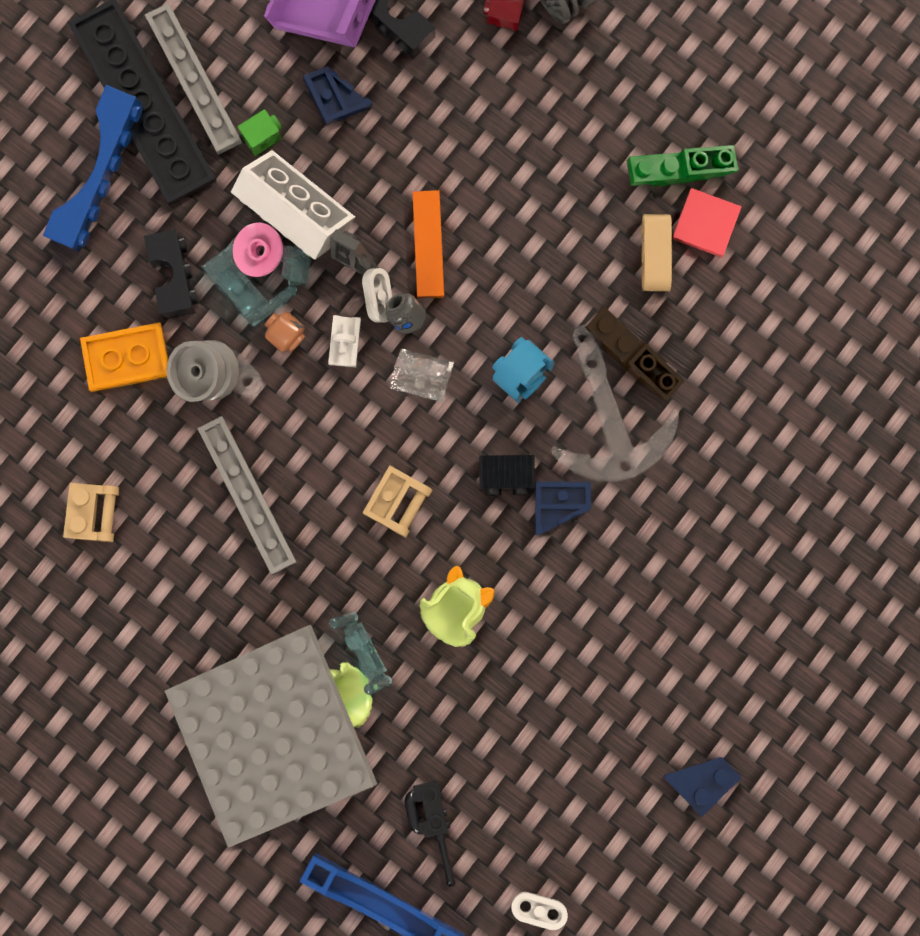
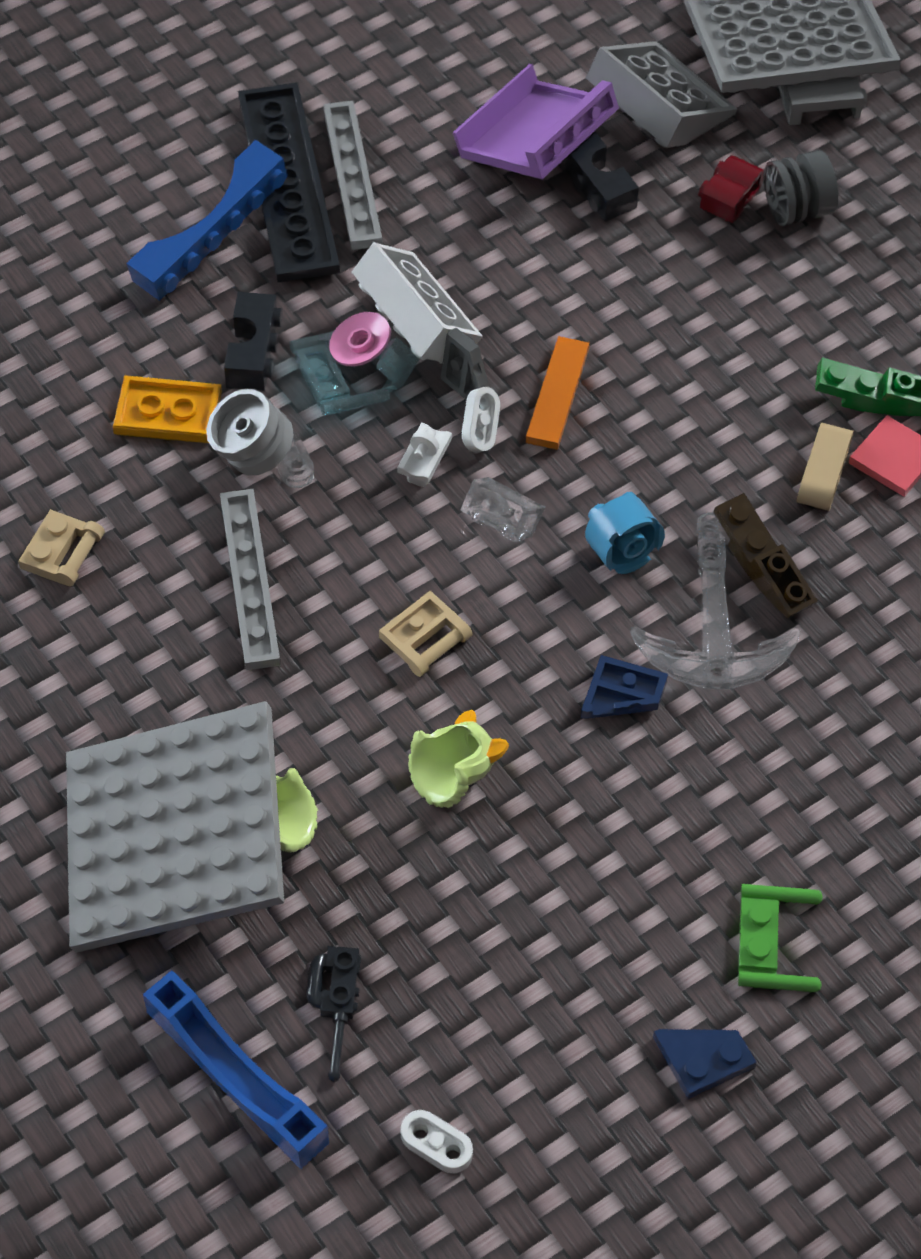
camera: 20 degrees right, 25 degrees down
bright green brick [237,109,282,156] -> none
nougat head [264,312,306,352] -> none
dark blue wing [303,66,372,126] -> none
clear light blue plate [329,612,392,695] -> none
dark grey head [385,293,426,334] -> none
black brick [479,455,535,496] -> none
none -> bright green plate [738,884,823,992]

